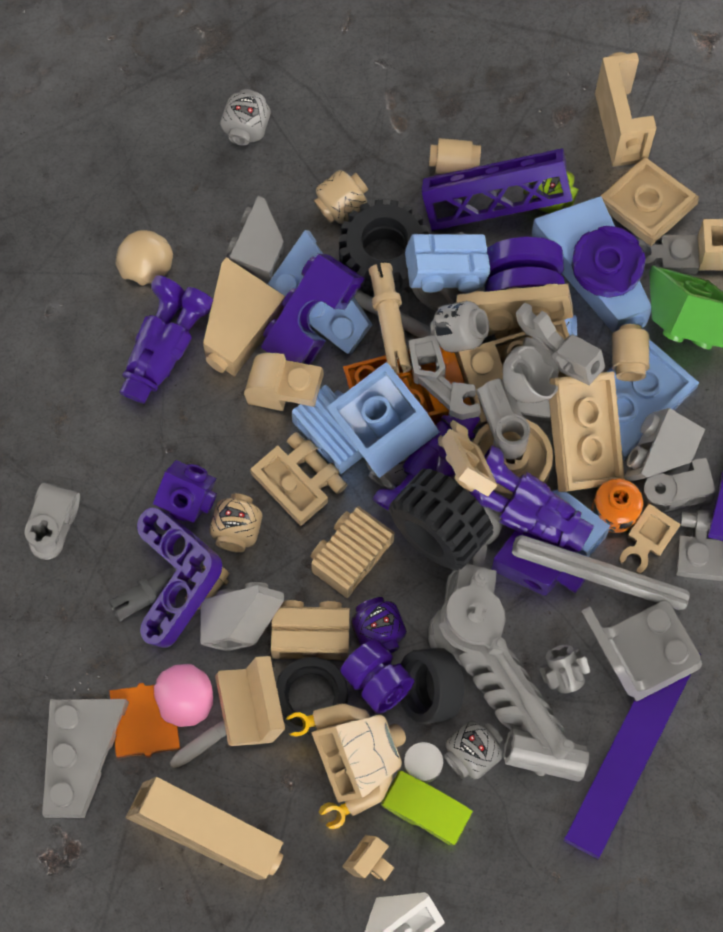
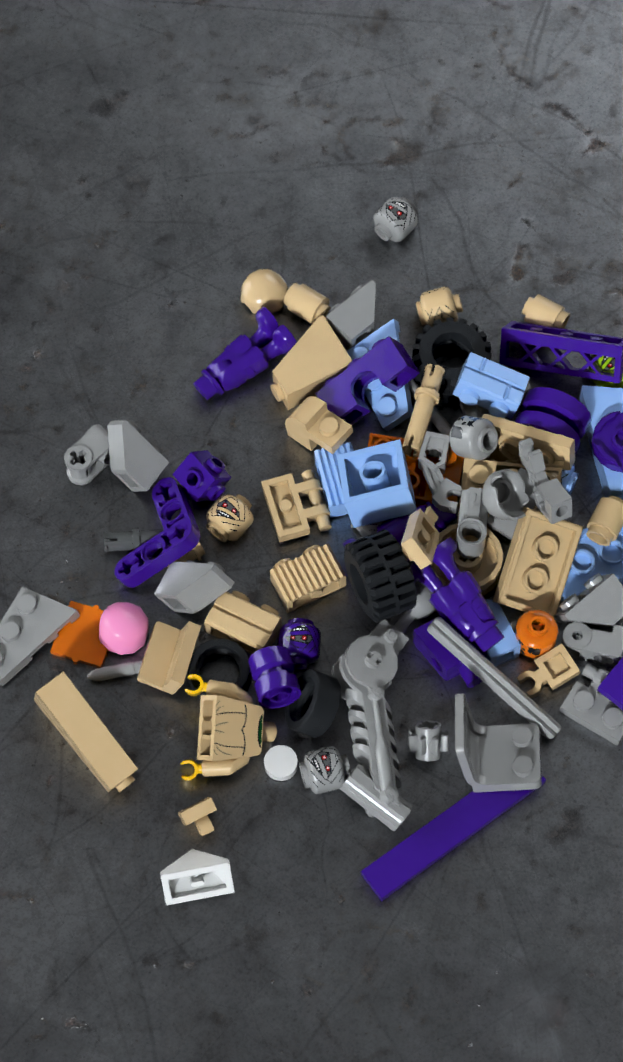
camera: 30 degrees right, 5 degrees down
lime slope [380,771,473,845] -> none
none -> light grey slope [107,420,169,492]
none -> tan brick [283,283,331,324]

